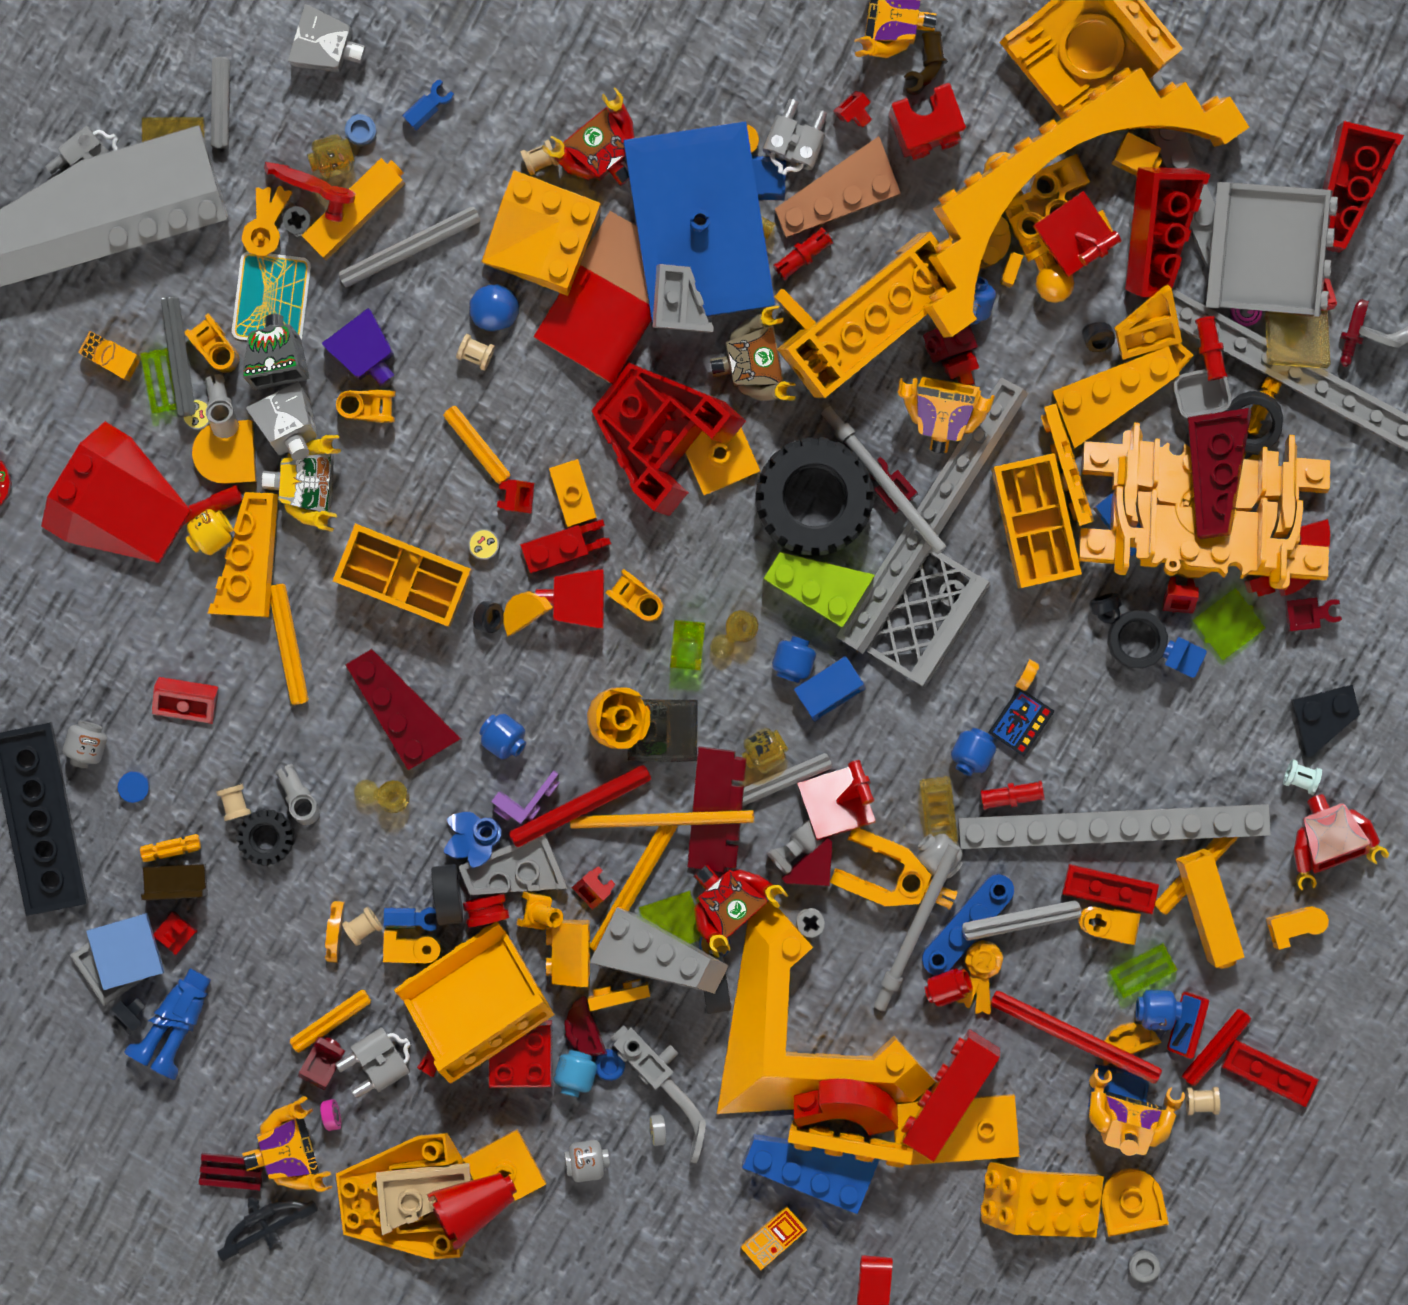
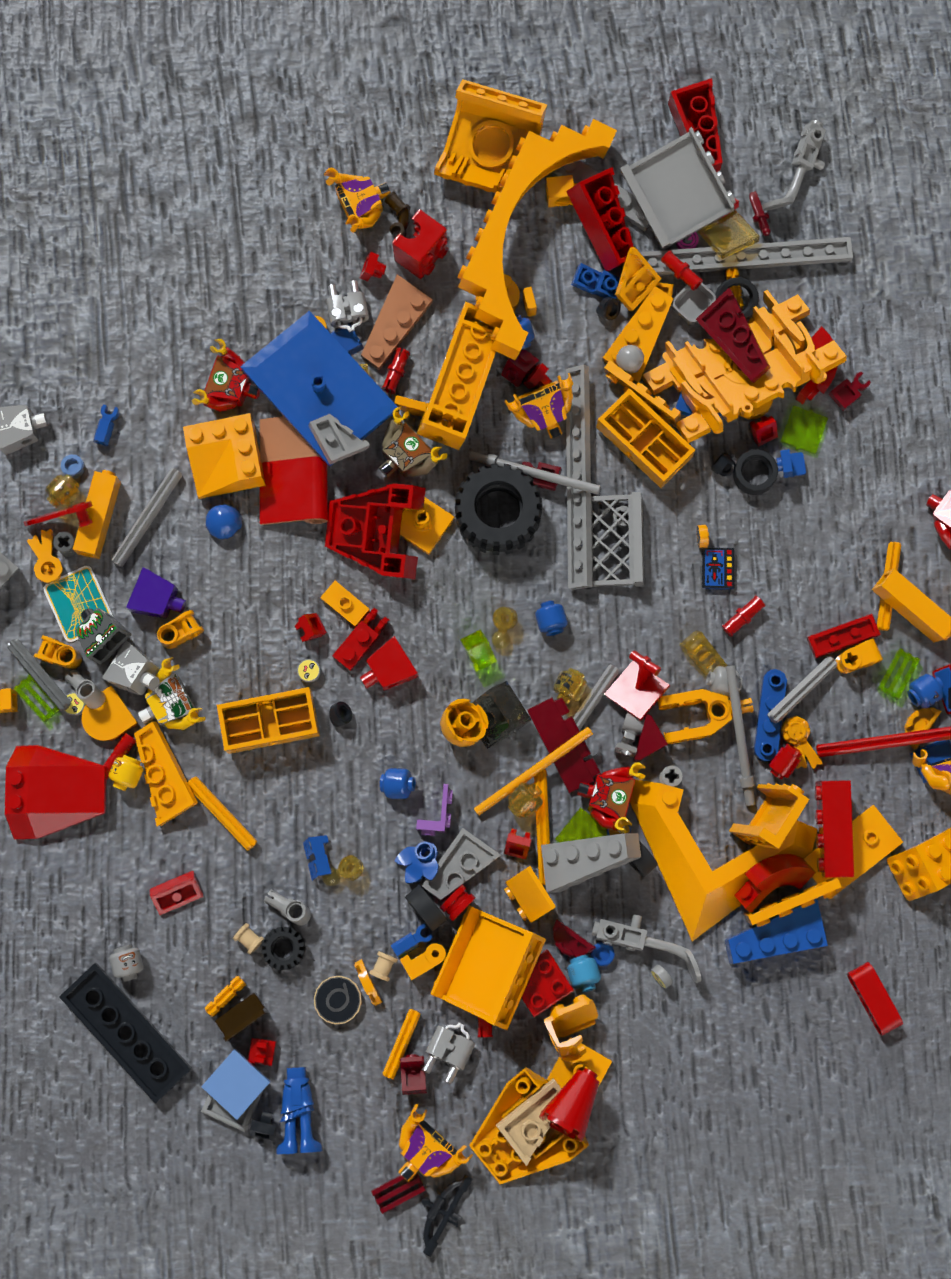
camera: 30 degrees left, 10 degrees down
blue tile [118,771,150,803] -> none
dark pink tile [320,1099,341,1132] -> none
dark red wing [345,649,462,770] -> none
light orange axle [443,406,510,484] -> none
tan bush [456,334,495,371] -> none
light orange tile [503,591,553,636] -> none
red axle [509,765,651,847] -> none
light orange piece [516,891,563,930] -> none
tan bush [520,139,559,176] -> none
light grey head [564,1140,610,1182] -> none
light orange piece [587,979,651,1011] -> none
light orange piece [605,568,664,622] -> none
light orange tile [741,1206,807,1270] -> none
lime wedge [763,552,875,628] -> none
blue hinge [794,656,866,722] -> none
blue head [951,728,996,776] -> none
light grey plate [959,804,1270,849] -> none
light orange connector [983,152,1113,303] -> none
red plate [1033,191,1122,277] -> none
light aqua bush [1283,759,1322,795] -> none
black wing [1291,685,1360,757] -> none
none -> blue piece [303,835,331,881]
none -> black tile [314,976,362,1024]
none -> clear yellow head [508,783,543,818]
none -> light orange piece [544,995,598,1061]
none -> blue slope [571,263,620,299]
none -> light grey piece [616,345,644,373]
none -> light orange panel [729,783,809,849]

